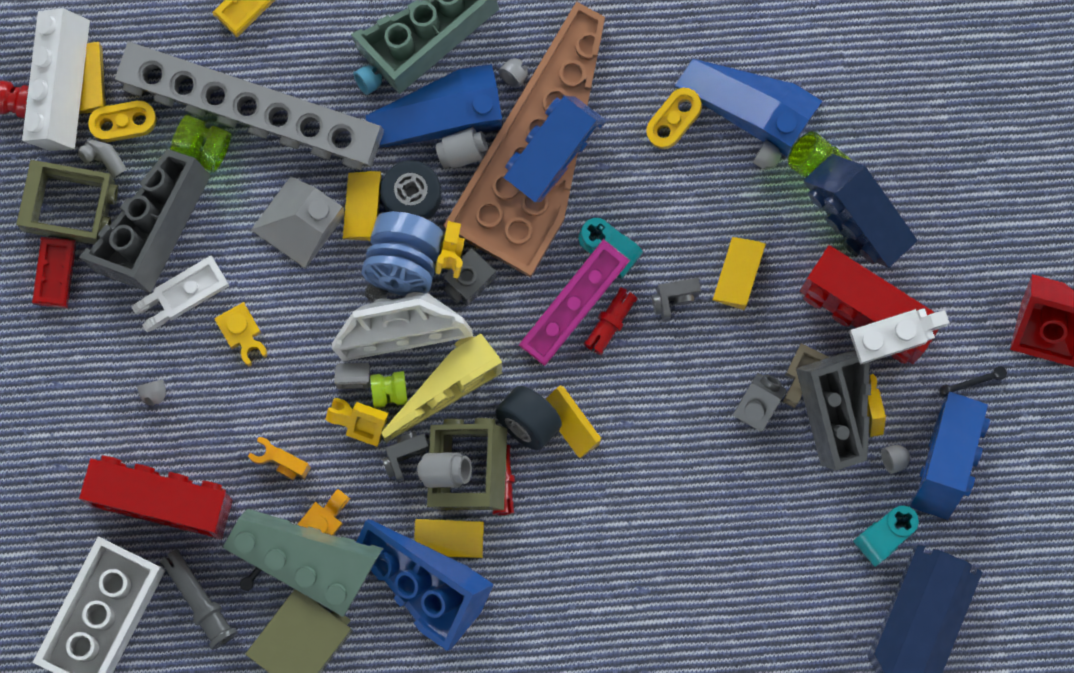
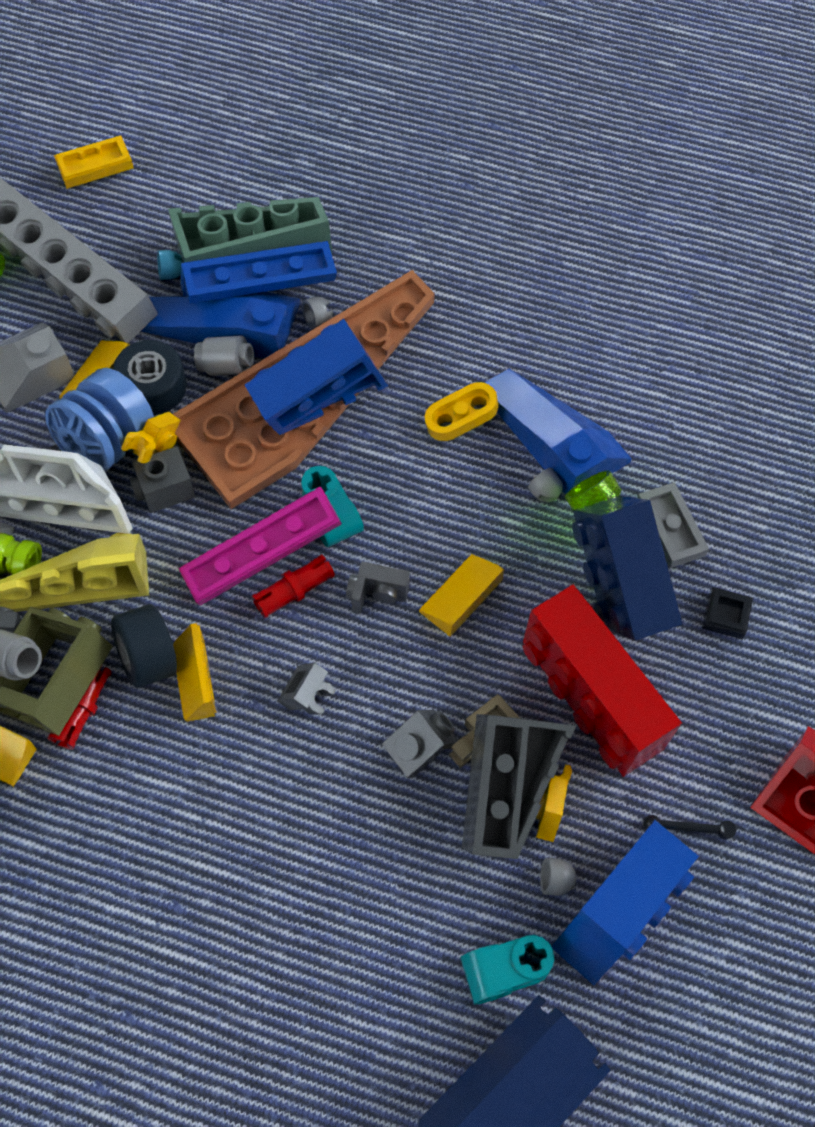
camera: 25 degrees right, 15 degrees down
white hinge [849,308,950,365] -> none
none -> blue fence [181,241,337,304]
none -> tile [277,662,336,715]
none -> light grey plate [637,482,709,569]
none -> black tile [702,587,753,640]

